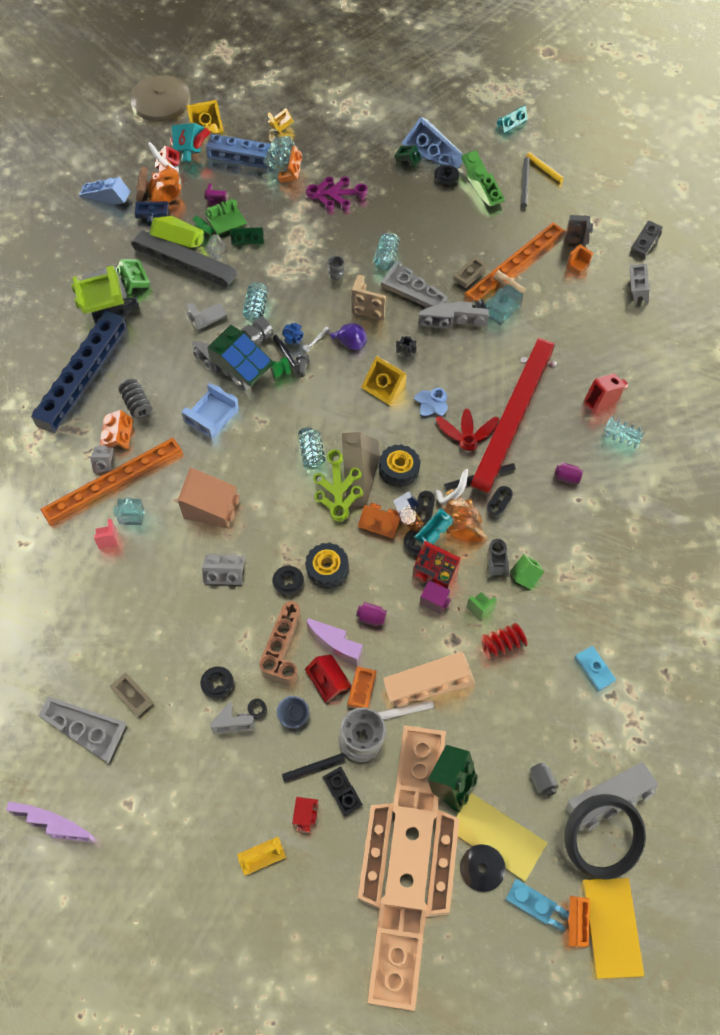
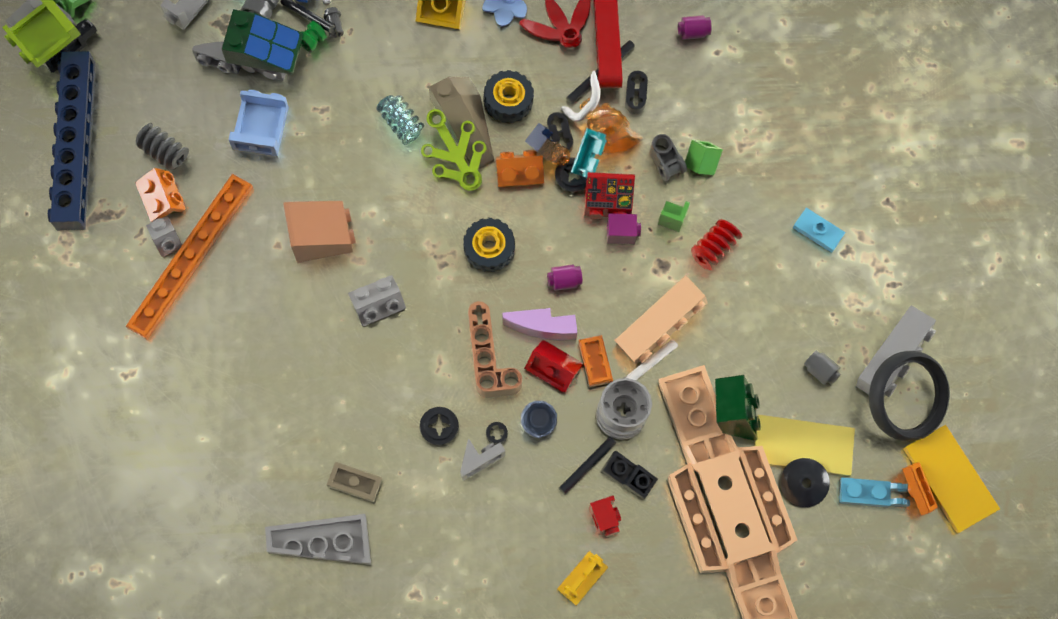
camera: 30 degrees left, 10 degrees up
coral panel [94,519,118,549] -> none
clear light blue brick [113,497,144,525] -> none
black gear [272,566,304,596] -> none

